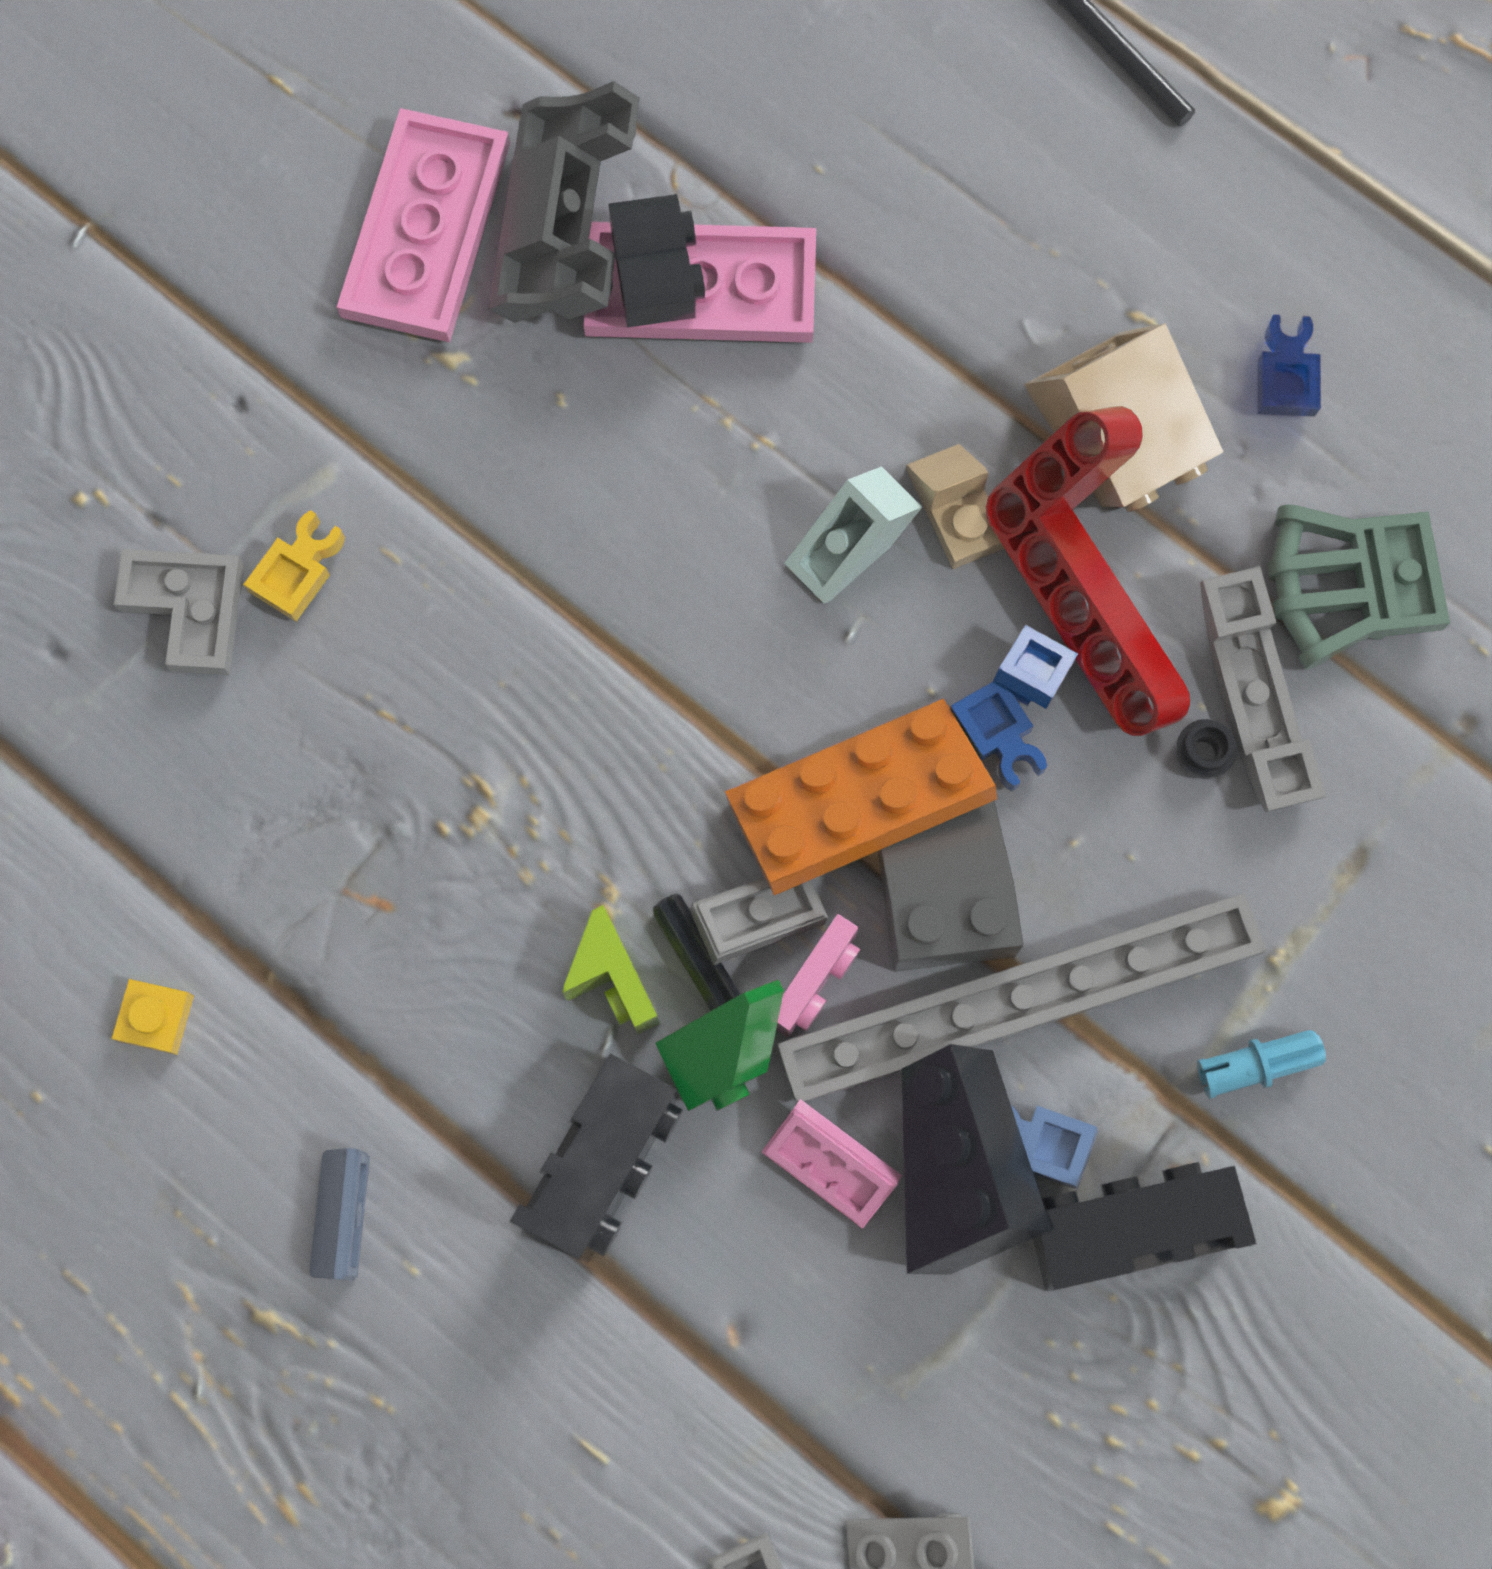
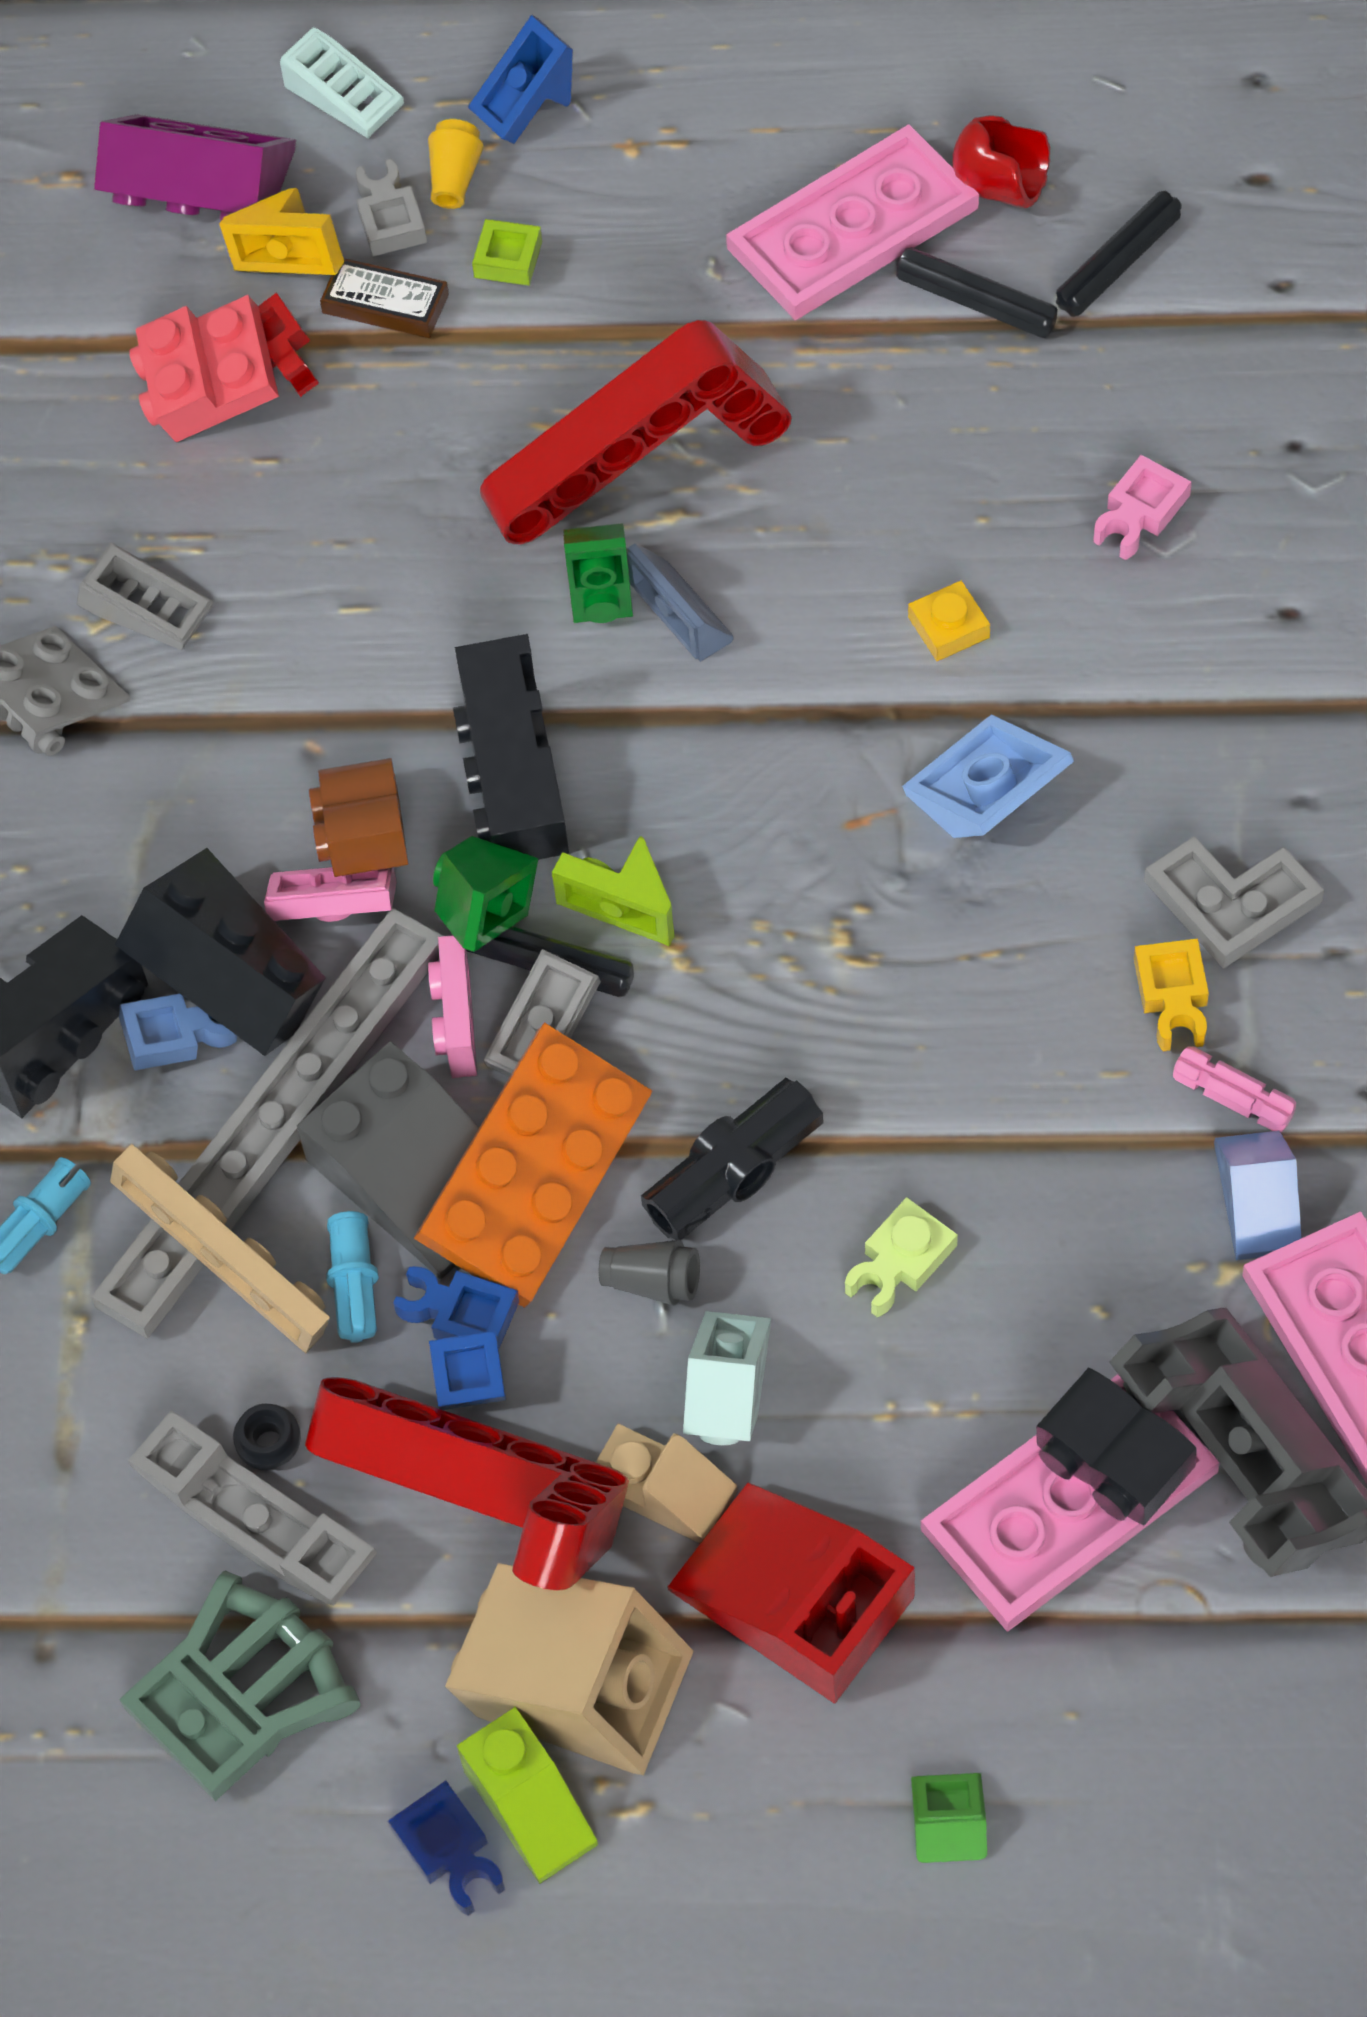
camera: 145 degrees right, 15 degrees down
none -> tan plate [110,1144,330,1353]
none -> dark orange brick [309,758,409,877]
none -> medium azure axle [326,1211,379,1343]
none -> lime slope [456,1707,598,1884]
none -> red beam [480,320,792,544]
none -> green slope [563,523,633,623]
none -> dark grey cone [598,1240,700,1306]
none -> black piece [641,1078,823,1240]
none -> red slope [667,1482,915,1704]
none -> yellowish green plate [845,1197,958,1317]
none -> light blue slope [902,714,1074,838]
none -> bright green slope [911,1773,987,1863]
none -> bright pink axle [1173,1046,1296,1132]
none -> slope [1214,1131,1302,1260]

